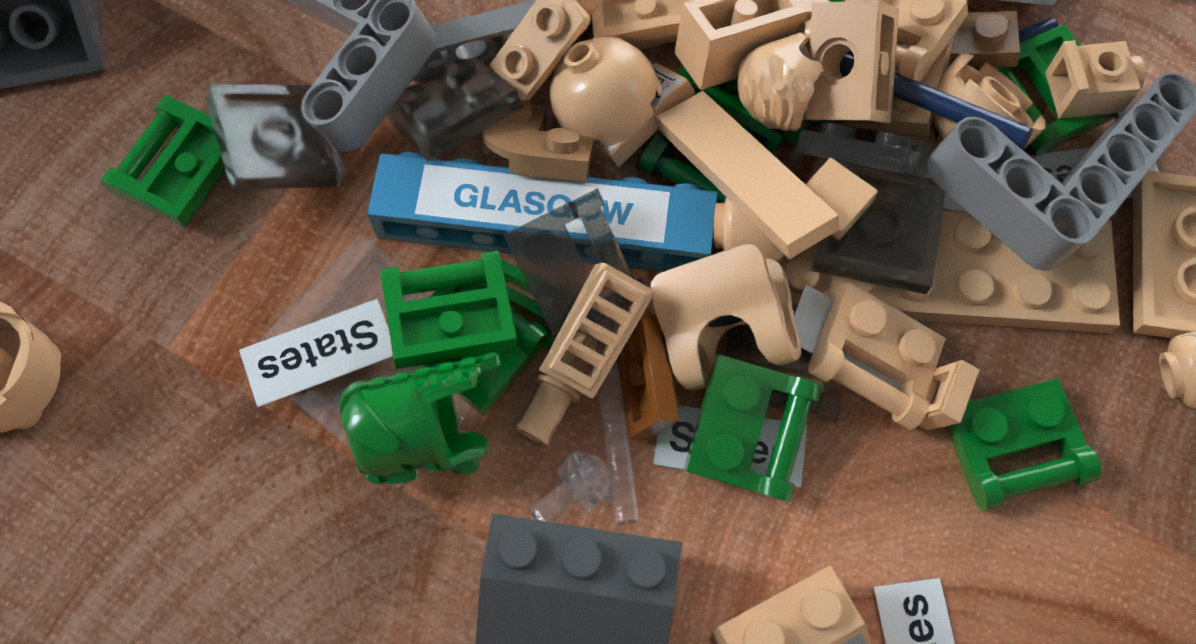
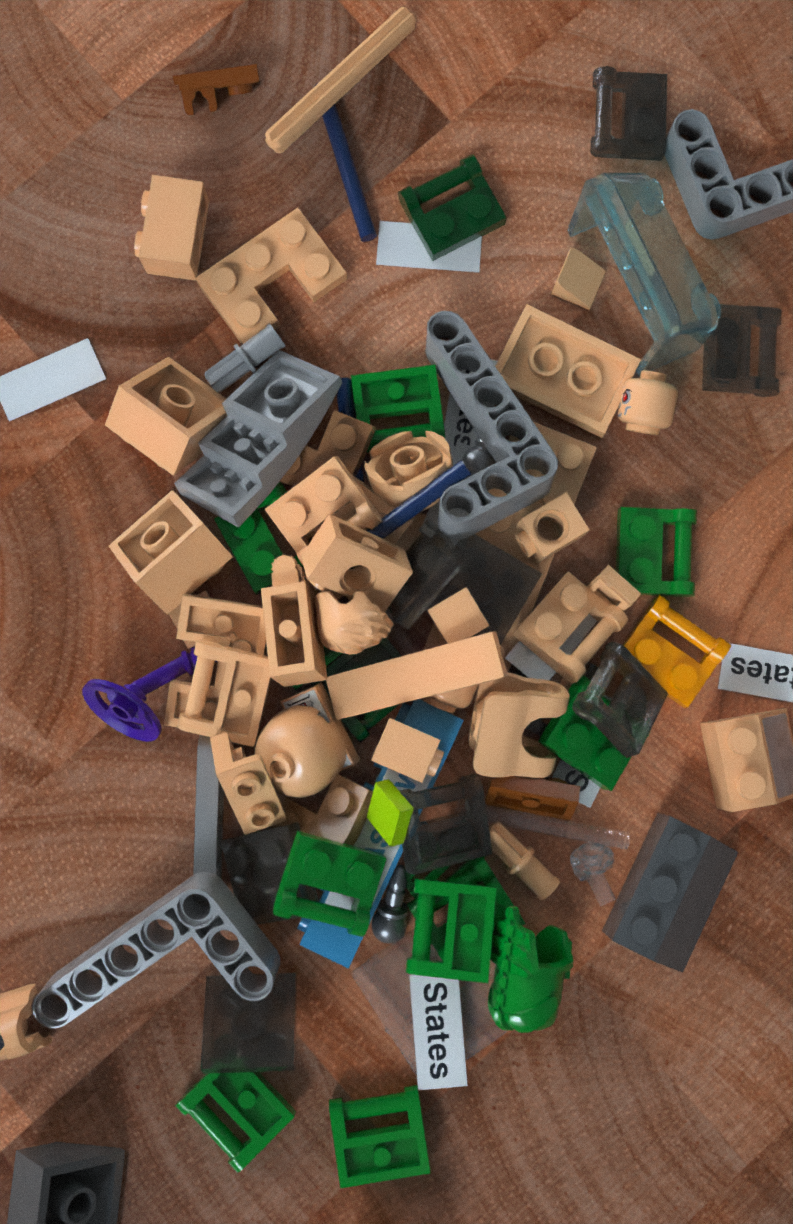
camera: 80 degrees left, 15 degrees up
light nougat slope [539,262,655,399] -> none
light nougat brick [1045,40,1146,119] -> none
none -> green plate [273,831,387,937]
none -> green plate [329,1085,431,1188]
none -> lime tile [366,779,414,847]
none -> light nougat brick [371,718,444,783]
none -> flat silver bar [371,865,408,944]
none -> light nougat brick [515,492,590,563]
none -> clear smoke plate [572,642,668,758]
none -> light orange plate [613,595,731,708]

